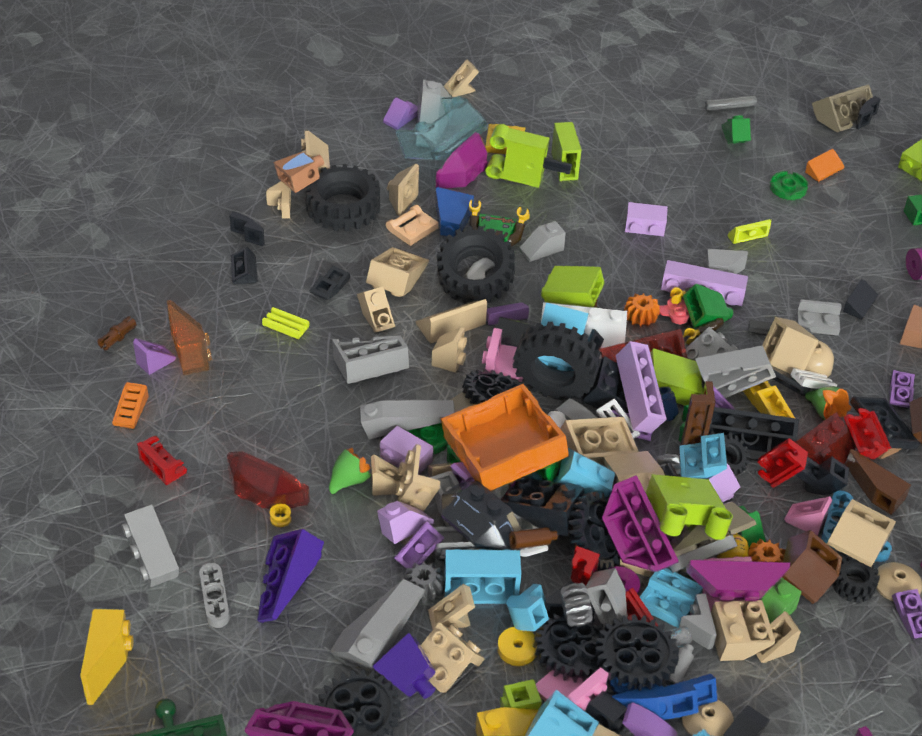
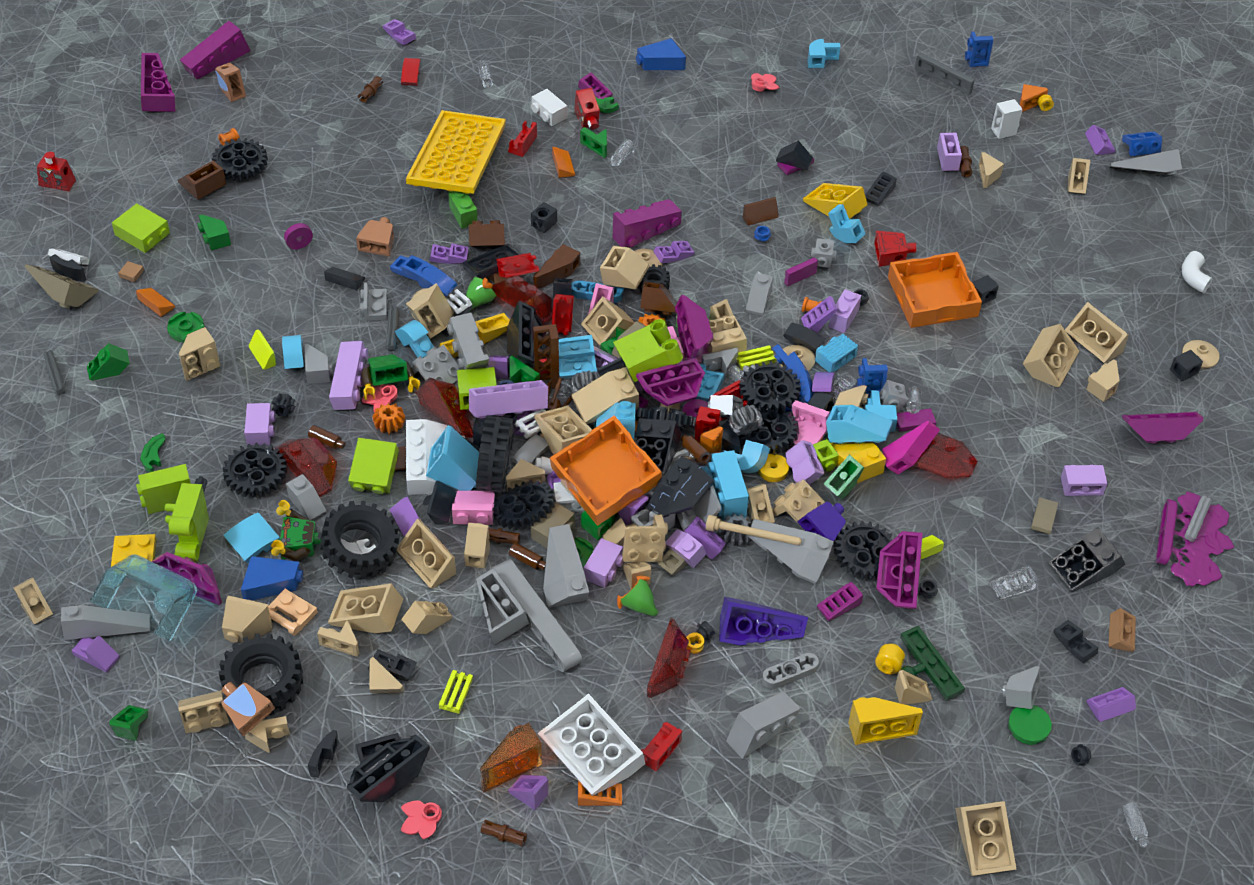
camera: 100 degrees left, 5 degrees up
none -> white tile [48,248,89,265]
none -> green slope [109,705,149,741]
none -> medium nougat tile [118,261,144,282]
none -> green piece [140,433,165,472]
none -> tan slope [179,327,220,381]
none -> black gear [222,442,287,498]
none -> medium azure slope [223,513,280,563]
none -> black gear [271,393,296,417]
none -> clear red wedge [275,437,337,497]
none -> medium azure brick [282,335,304,369]
none -> reddish brown cylinder [308,425,346,449]
none -> tan slope [317,621,359,657]
none -> black wedge [347,735,430,802]
none -> tan slope [369,657,404,694]
none -> blue slope [390,255,457,297]
none -> medium azure brick [395,320,434,358]
none -> coral plate [401,800,442,839]
none -> reddish brown pin [489,528,520,544]
none -> light grey beam [491,559,582,672]
none -> tan slope [506,459,545,492]
none -> reddish brown cylinder [509,543,546,570]
none -> white slope [538,694,645,796]
none -> reddish brown plant [544,378,573,411]
none -> tan slope [581,296,635,345]
none -> black plate [696,621,715,640]
none -> orange slope [700,427,723,463]
none -> tan piece [706,515,802,545]
none -> neon yellow tile [737,345,776,371]
none -> light grey slope [746,273,773,316]
none -> lavender brick [786,440,824,485]
none -> magenta slope [817,582,863,621]
none -> green slope [824,454,864,500]
none -> yellow head [875,644,905,675]
none -> tan slope [895,670,932,705]

